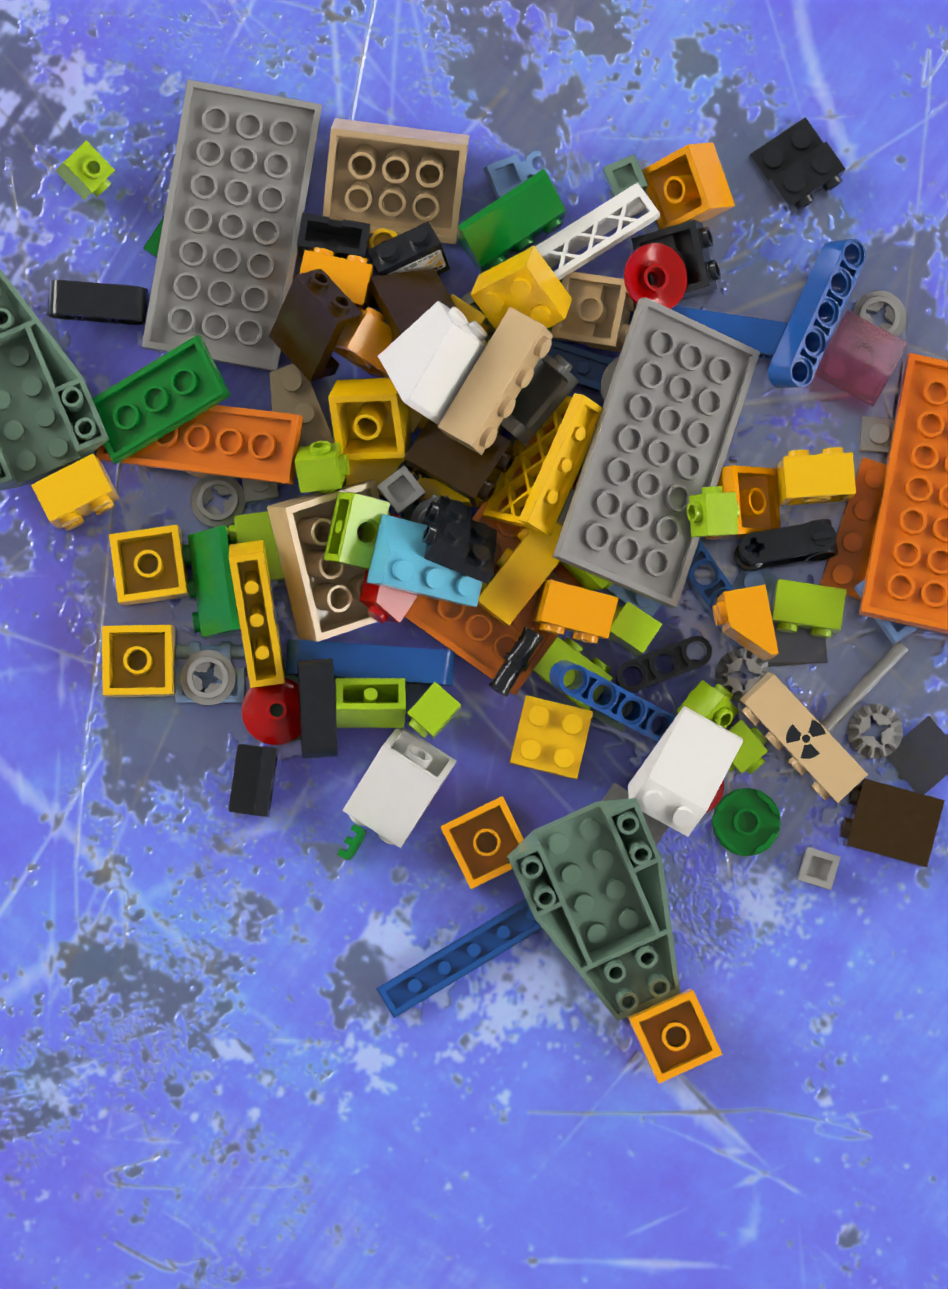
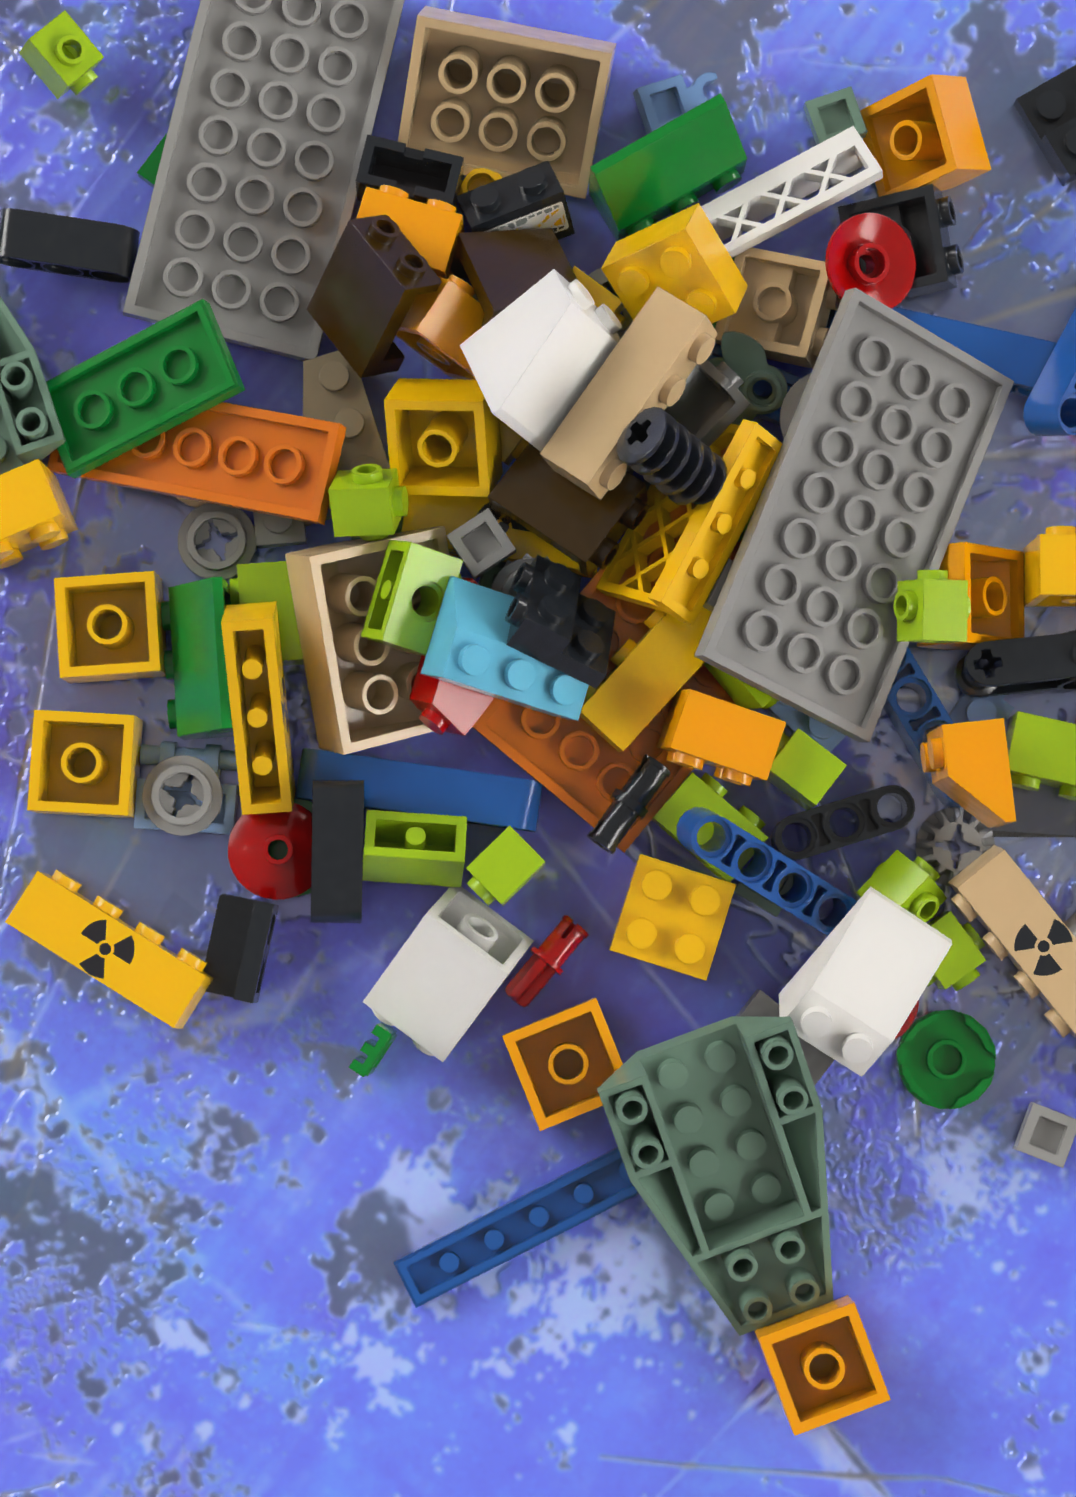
camera: 10 degrees right, 0 degrees up
none -> yellow brick [5,869,214,1029]
none -> red axle [505,915,589,1008]
none -> black piece [617,407,727,505]
none -> sand green plate [708,331,788,425]

